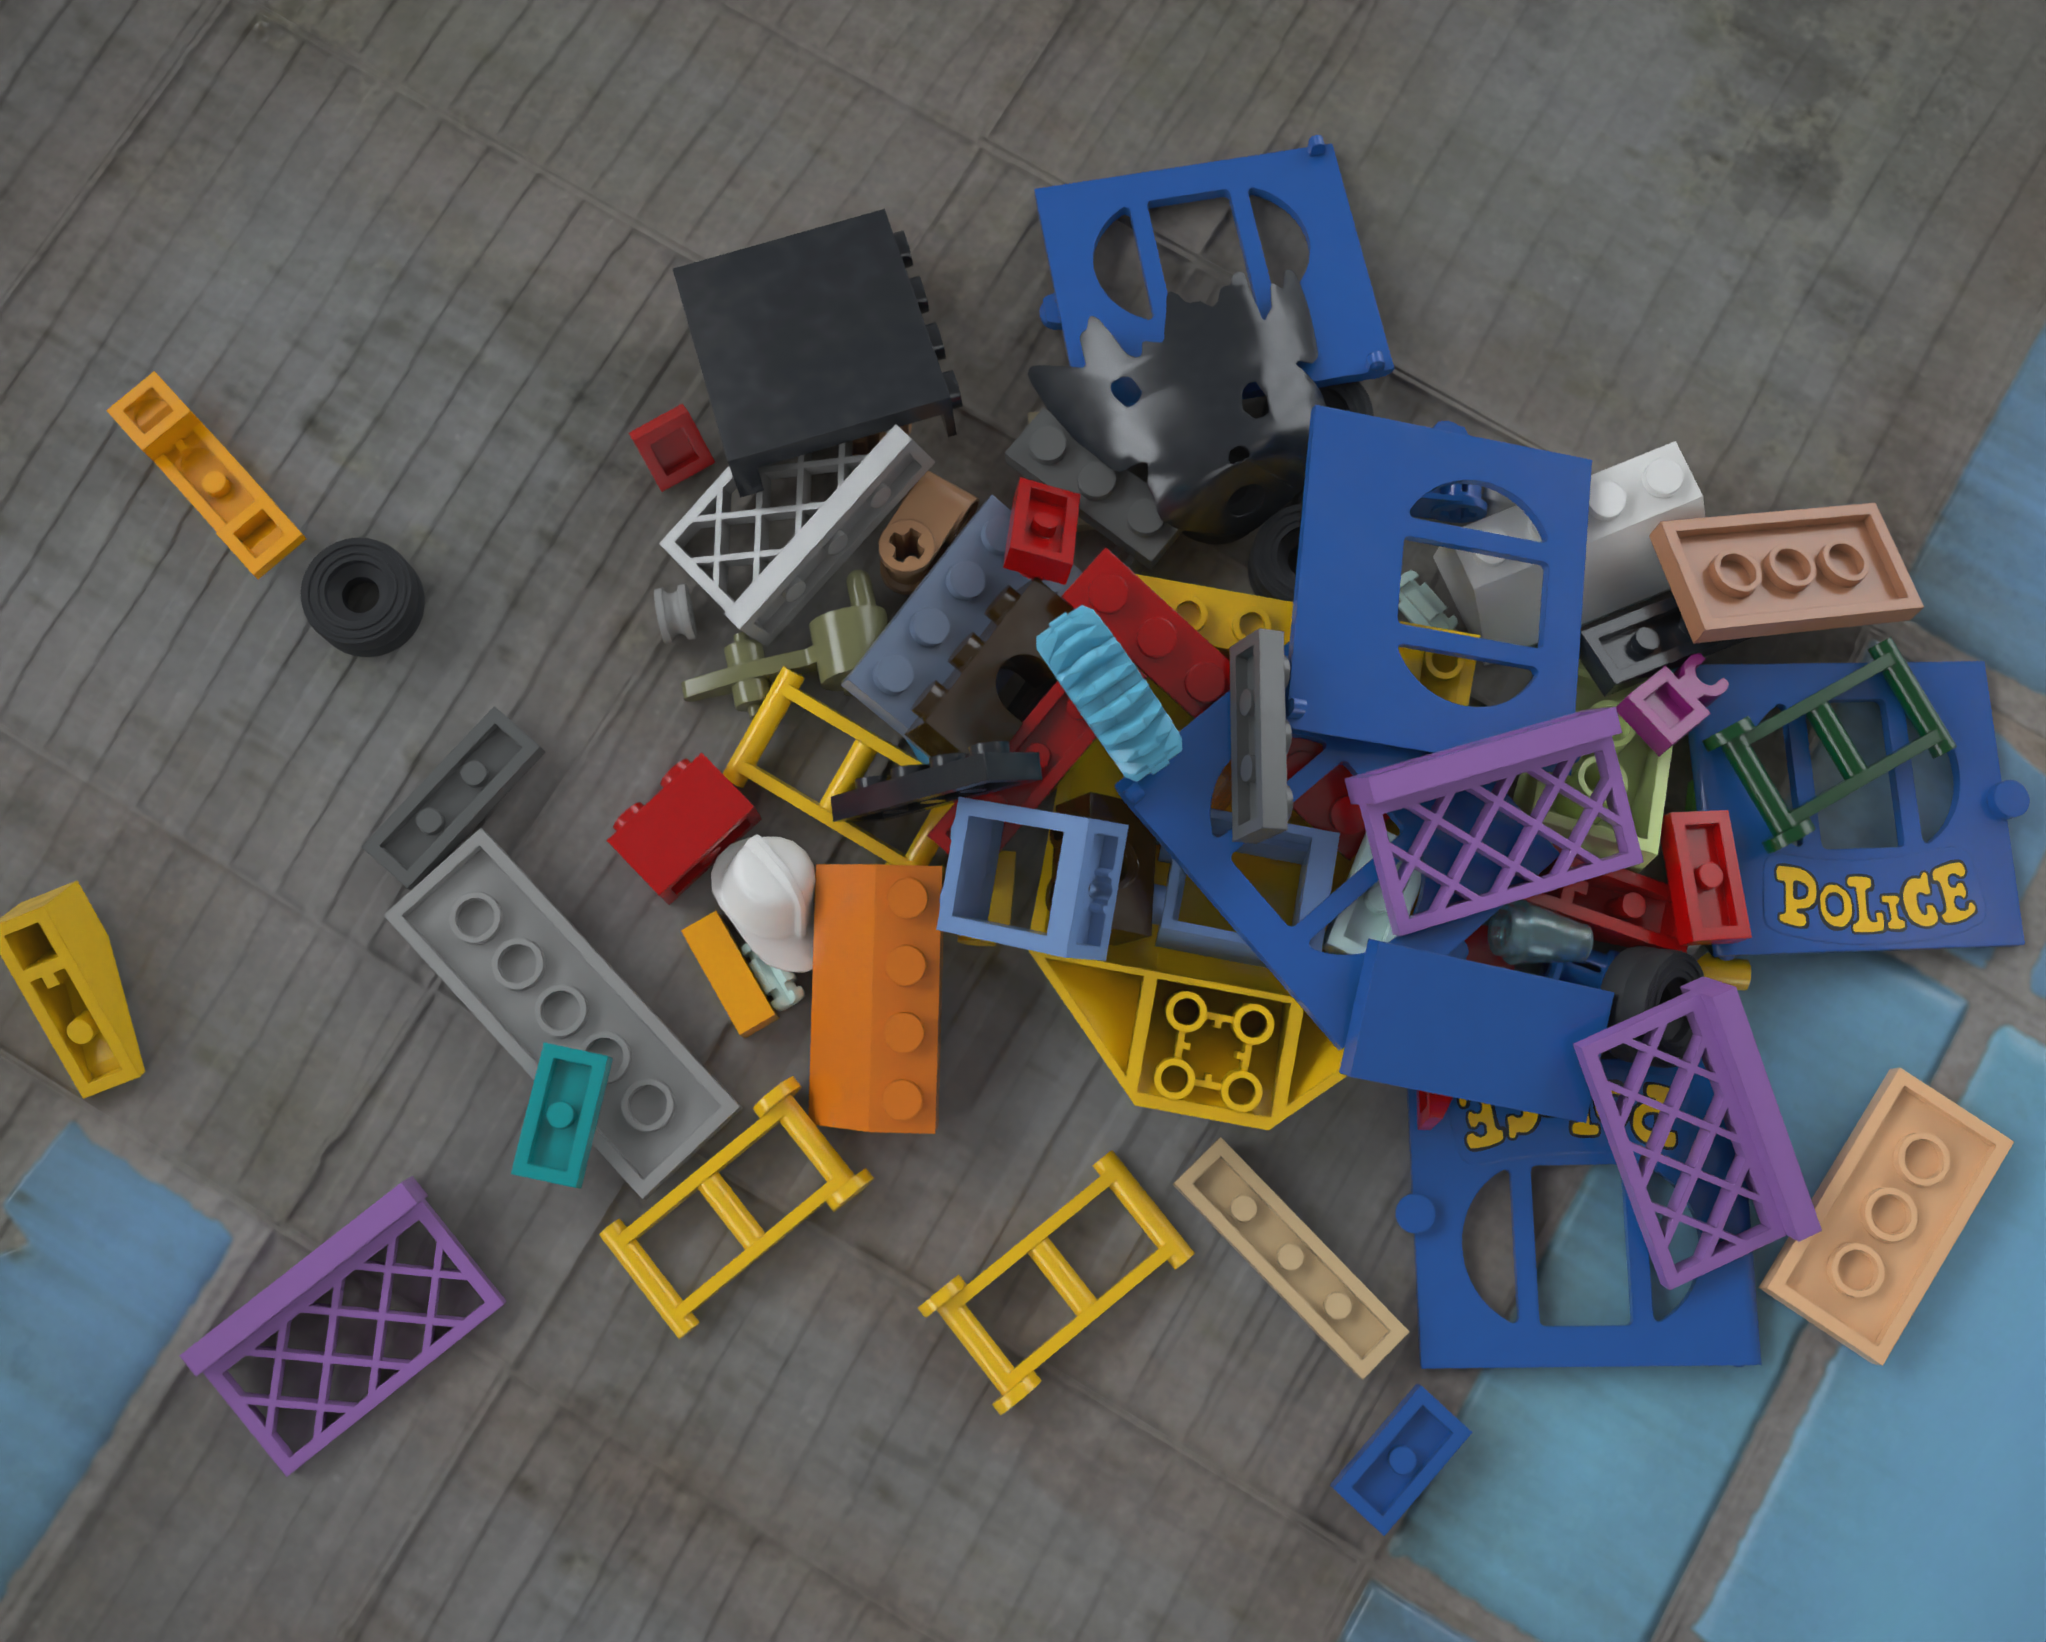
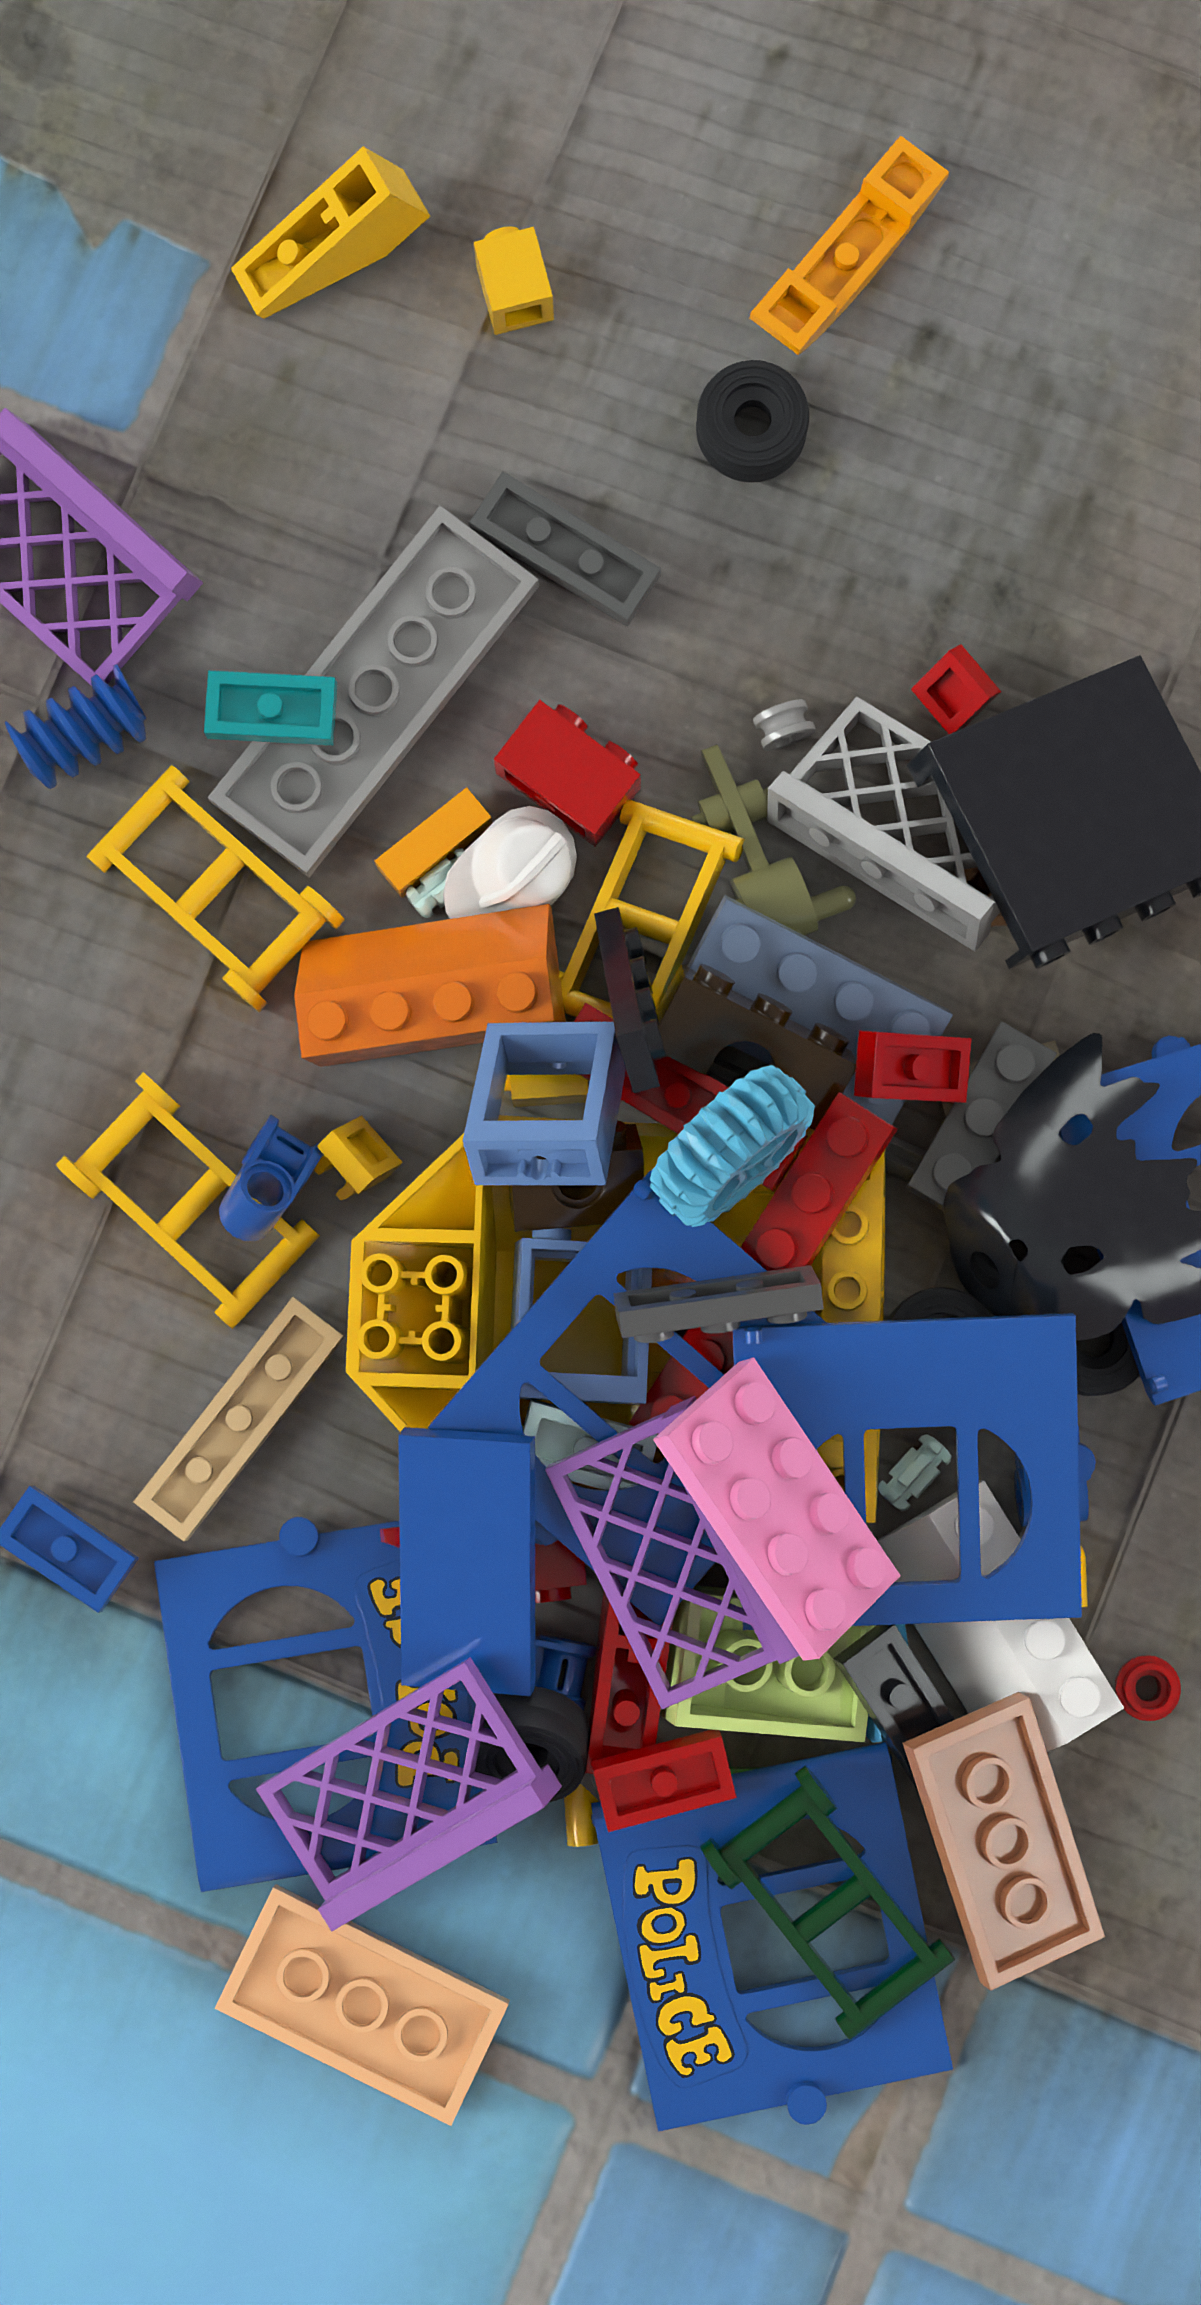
camera: 85 degrees right, 5 degrees up
medium nougat piece [879,470,980,595] -> none
clear light blue cone [1488,899,1593,965] -> none
magenta plate [1616,653,1729,757] -> none
none -> blue piece [5,664,147,789]
none -> blue piece [219,1115,323,1241]
none -> yellow tile [314,1115,403,1200]
none -> yellow brick [474,226,554,335]
none -> bright pink plate [653,1357,901,1661]
none -> red plate [1115,1655,1181,1721]

